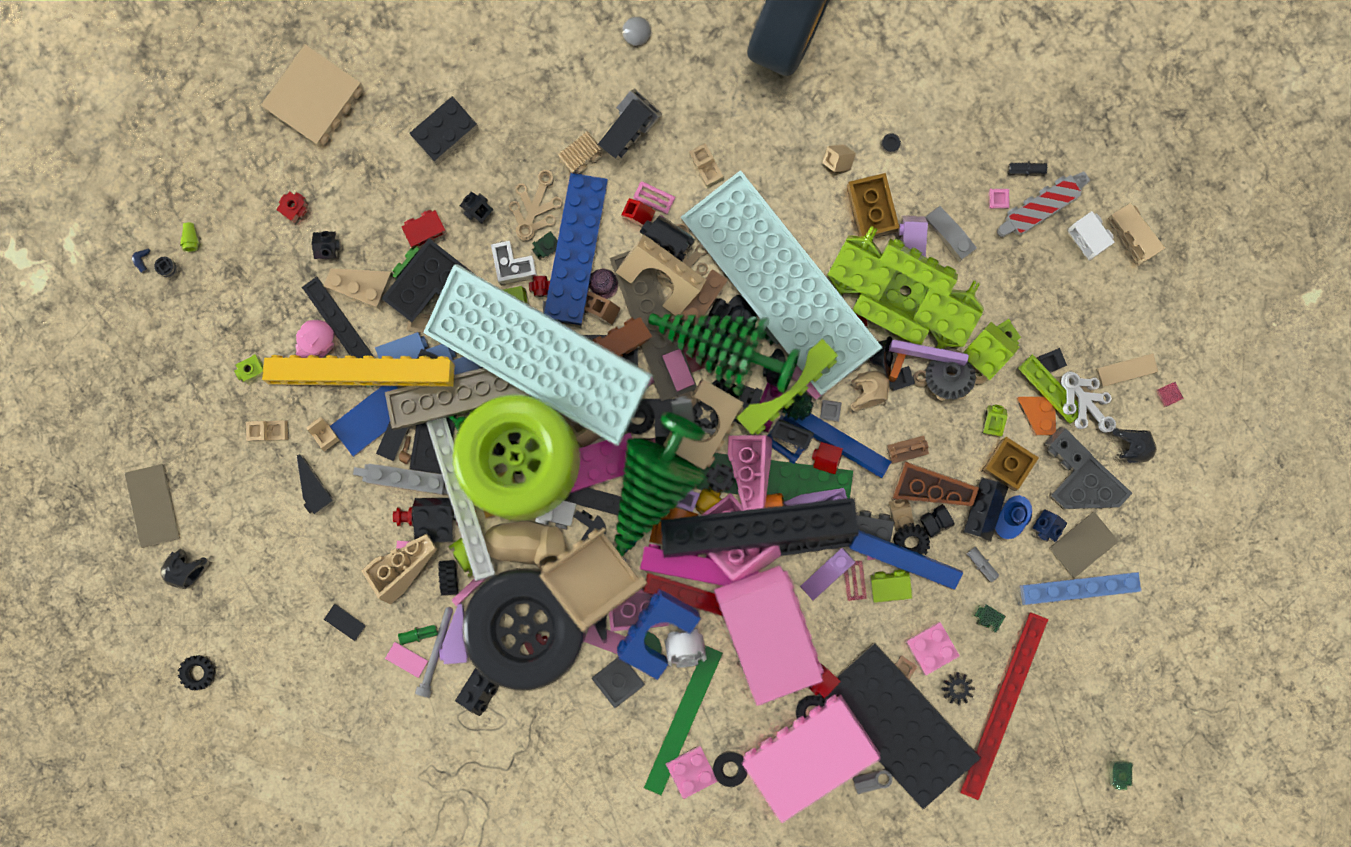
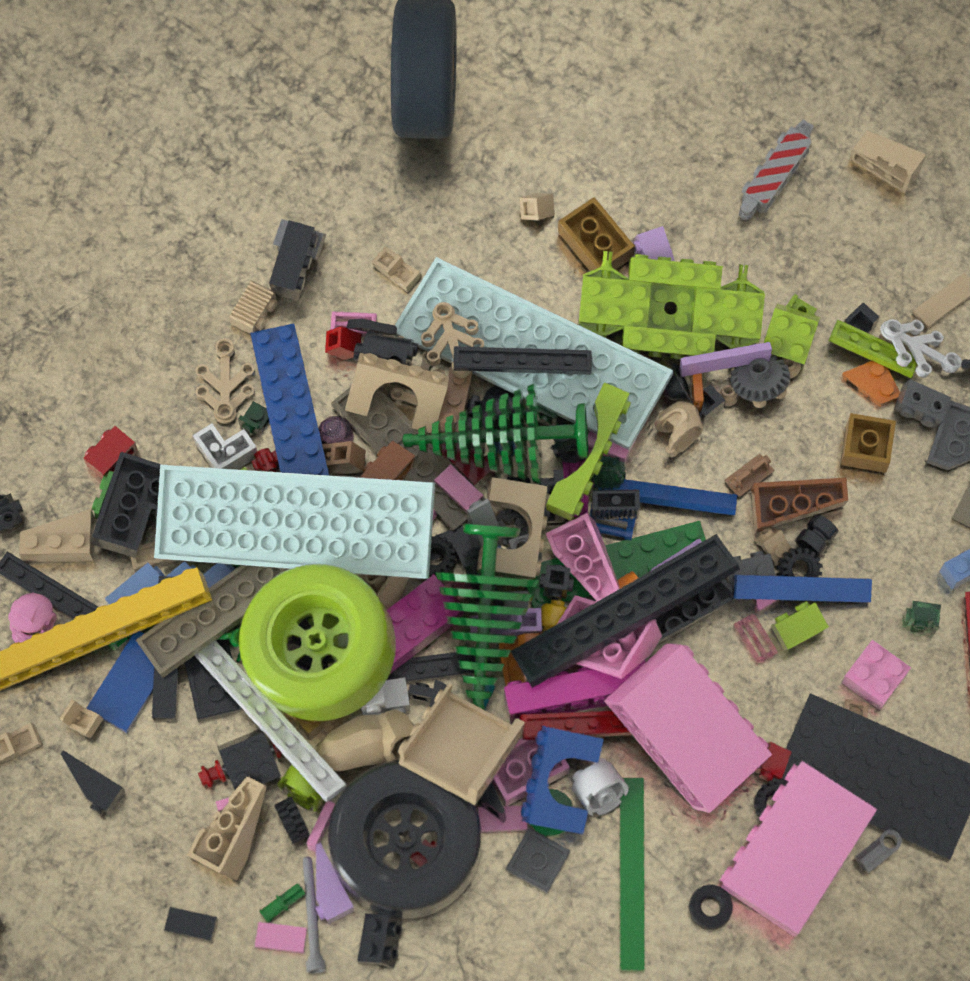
camera: 25 degrees left, 15 degrees down
light grey hinge [353,464,448,495] -> none
medium nougat hand [399,436,411,464] -> none
black brick [409,96,479,166] -> none
black brick [459,191,494,224] -> none
light grey hair [622,16,652,46] -> none
bright pink plate [666,746,717,799] -> none
lavender slope [800,548,856,600] -> none
red brick [812,442,843,475] -> none
light grey tile [820,400,842,422] -> none
black tile [881,133,901,153] -> none
light grey slope [925,206,977,262] -> none
black gear [941,672,975,705] -> none
black brick [964,477,1009,542] -> none
light grey axle [966,546,999,582] -> none
lime bracket [983,404,1008,436] -> none
bright pink tile [989,189,1009,209] -> none
blue piece [995,495,1032,539] -> none
black axle [1009,161,1047,176] -> none
dark blue brick [1033,509,1067,542] -> none
white brick [1067,211,1114,261] -> none
none -> black tile [347,319,397,335]
none -> tan plant [421,302,485,378]
none -> black tile [453,346,592,375]

